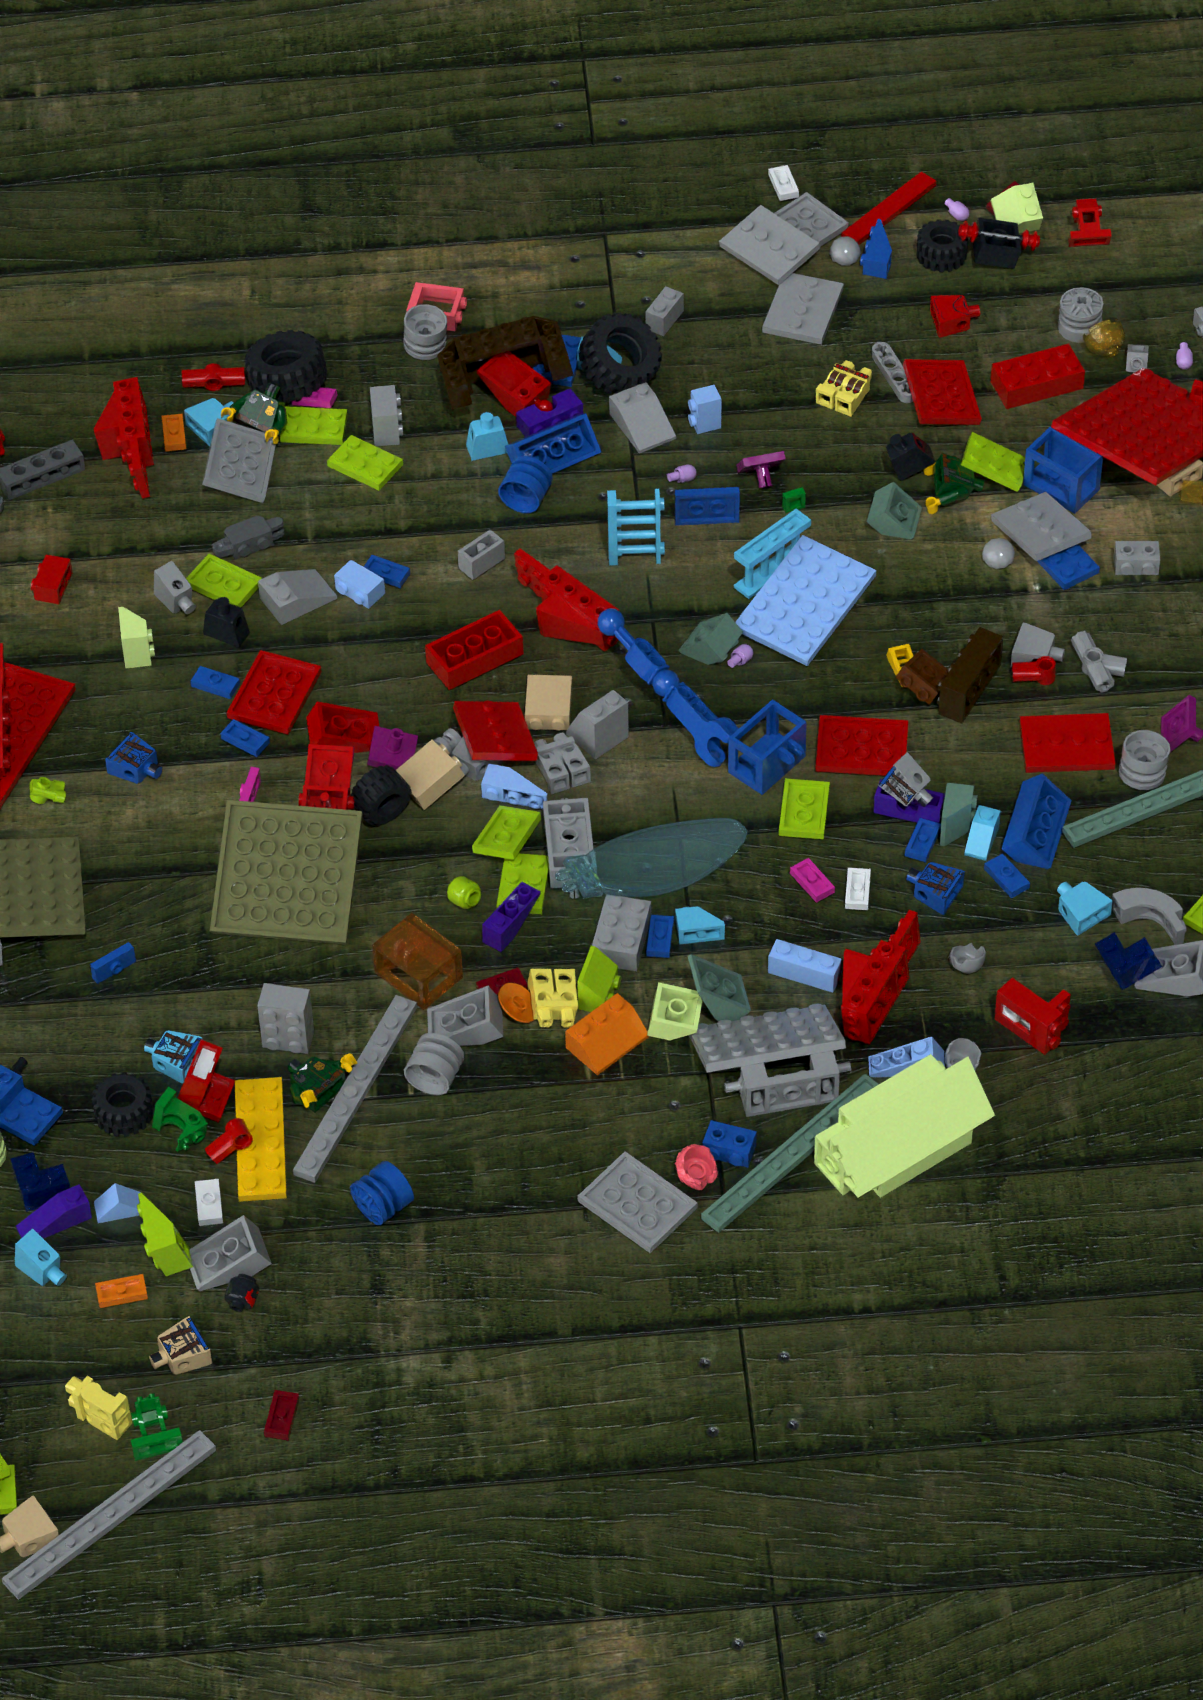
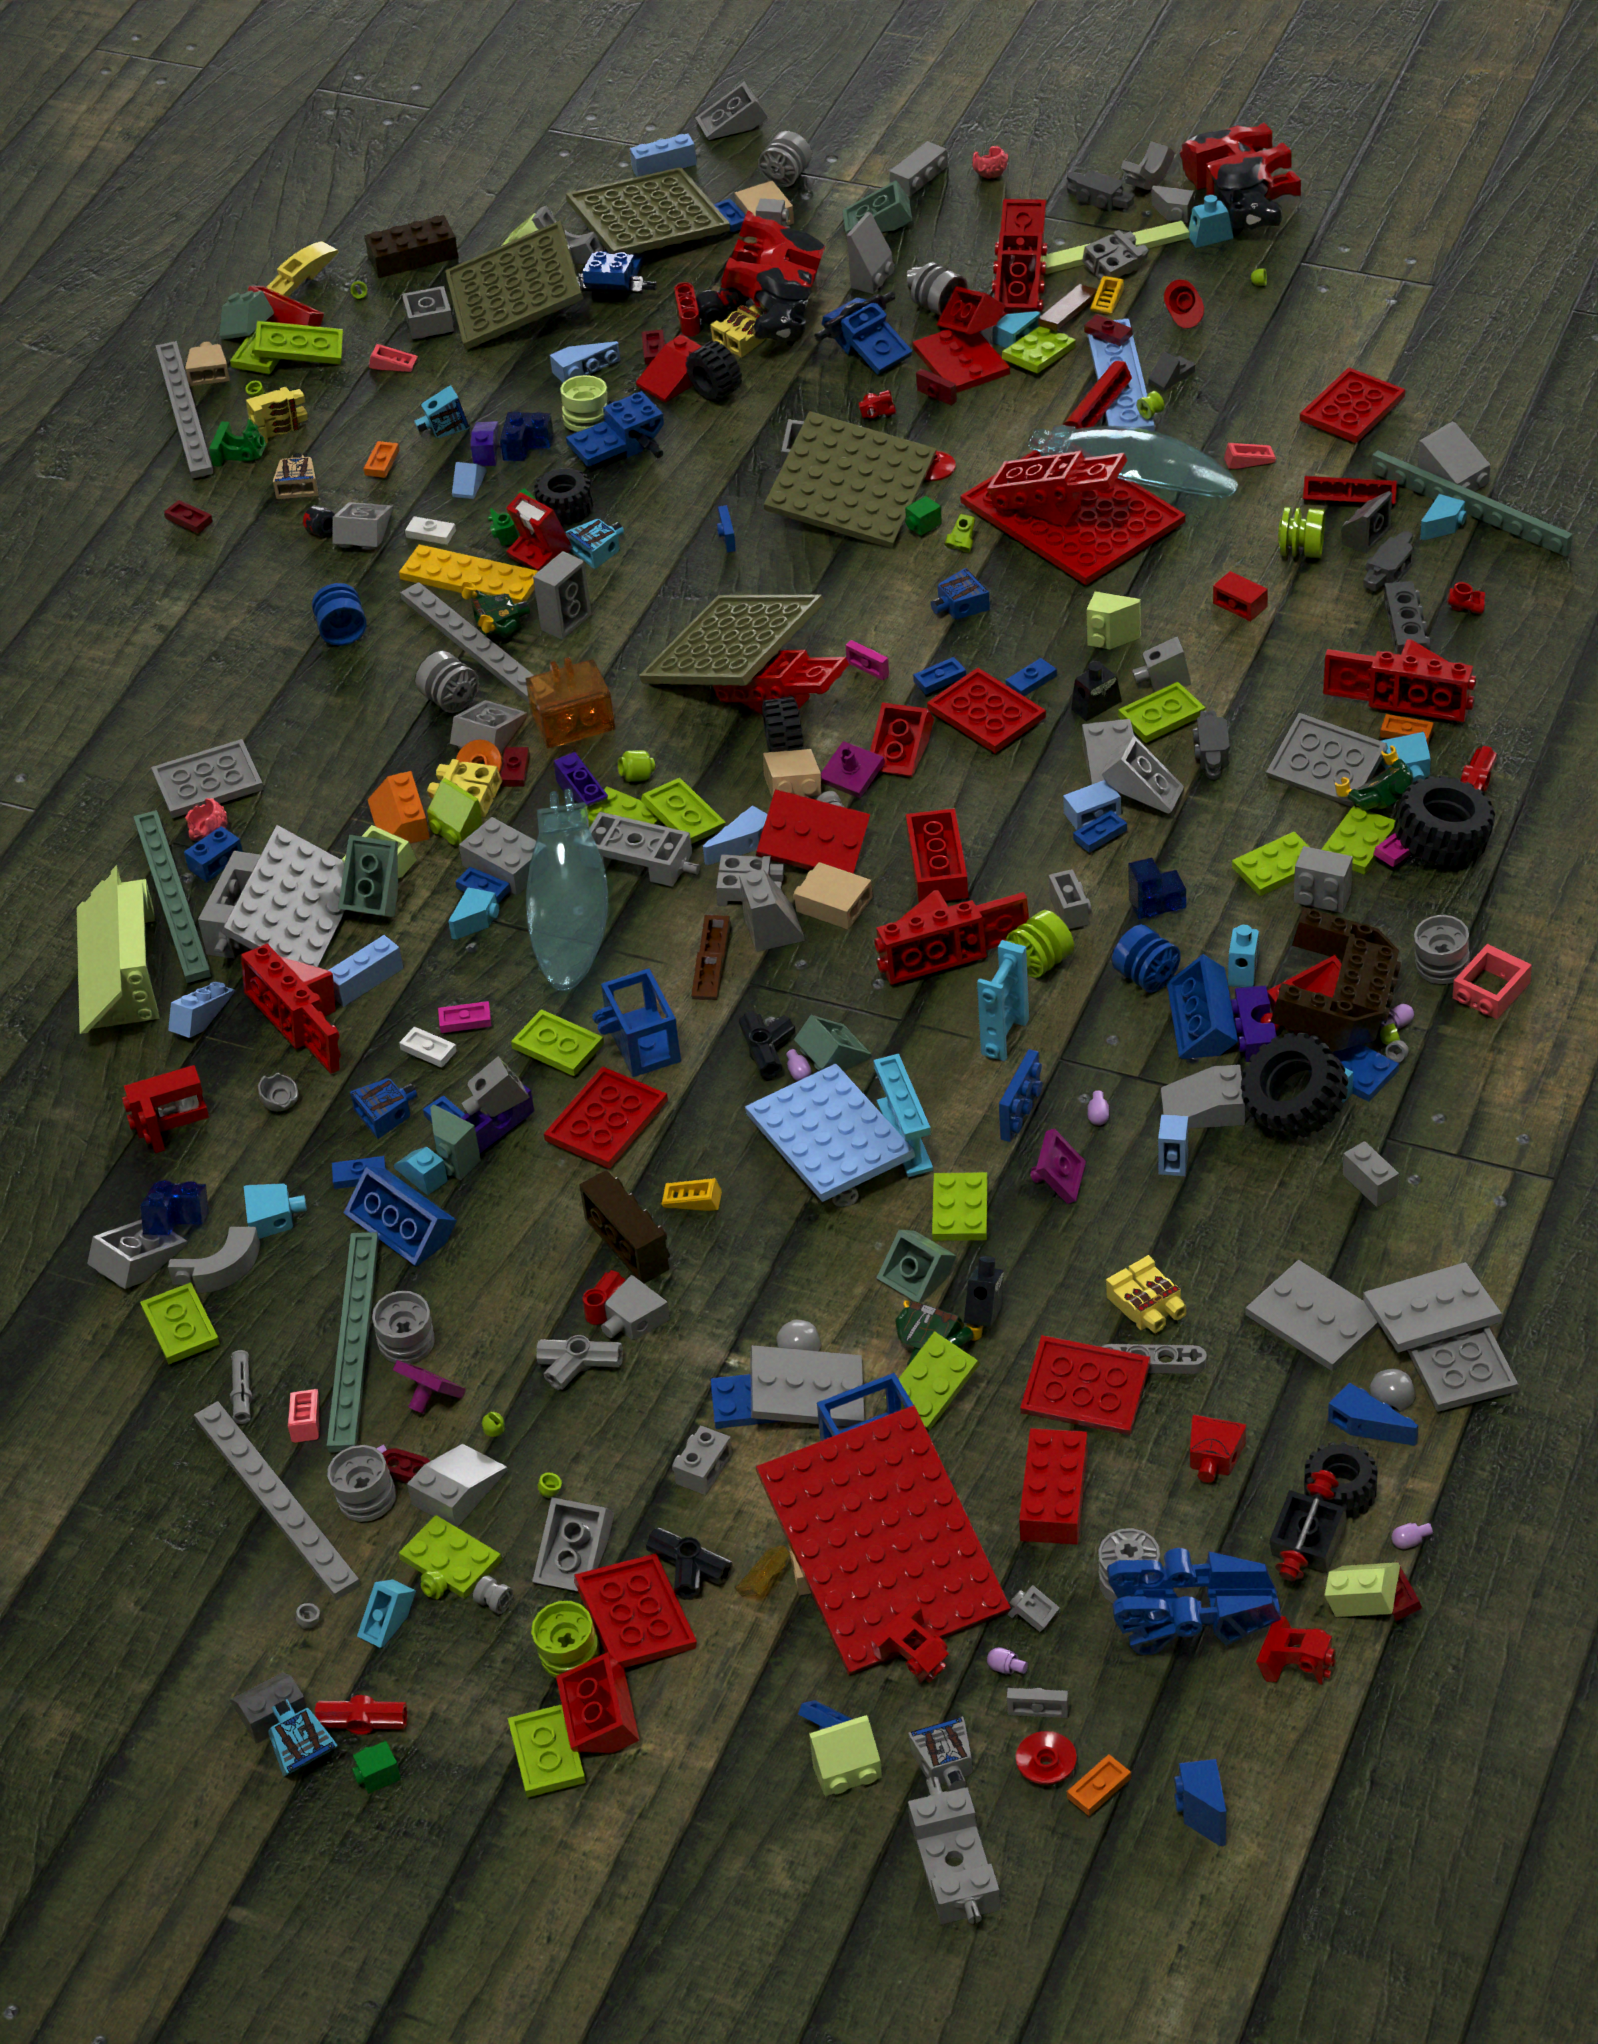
camera: 120 degrees right, 5 degrees down
lime slope [137,1193,193,1276] -> none
red piece [205,1118,253,1164] -> none
blue piece [597,608,739,767] -> none
white plate [768,165,799,201] -> none
green plate [782,487,806,513] -> none
red tile [841,171,936,245] -> none
reddish brown plate [895,649,948,705] -> none
light grey hair [944,1038,981,1070] -> none
red plate [1019,713,1115,773] -> none
clear yellow cylinder [1082,319,1125,358] -> none
none -> lime hinge [246,381,264,398]
none -> lime hinge [482,1412,505,1437]
none -> reddish brown slope [691,915,732,1000]
none -> black piece [739,1011,795,1079]
none -> green brick [905,496,942,536]
none -> lime plate [932,1172,988,1241]
none -> lime wheel [1006,910,1074,978]
none -> light grey slope [1101,735,1184,814]
none -> blue piece [1107,1548,1281,1655]
none -> clear blue brick [1128,857,1186,919]

